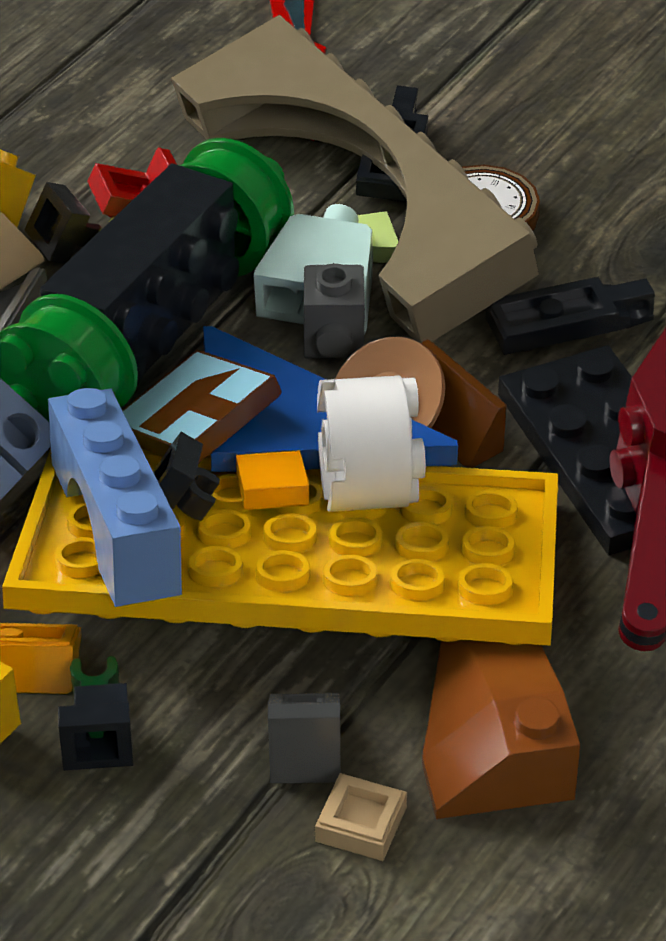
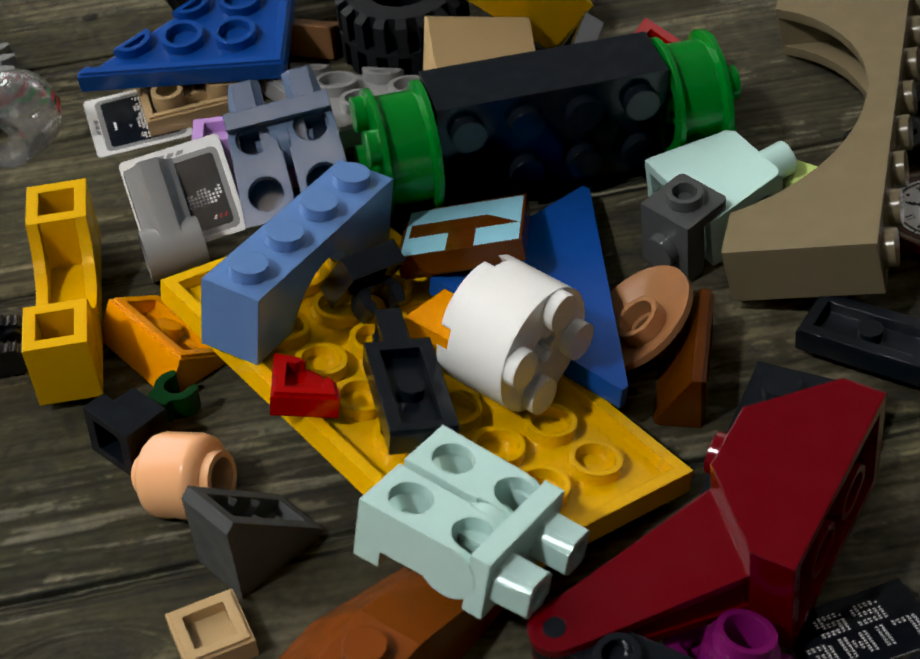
camera: 50 degrees right, 0 degrees up
none -> light nougat head [131,431,237,520]
none -> red tile [270,354,340,418]
none -> light aqua hips [353,425,590,620]
none -> black hinge [363,308,460,455]

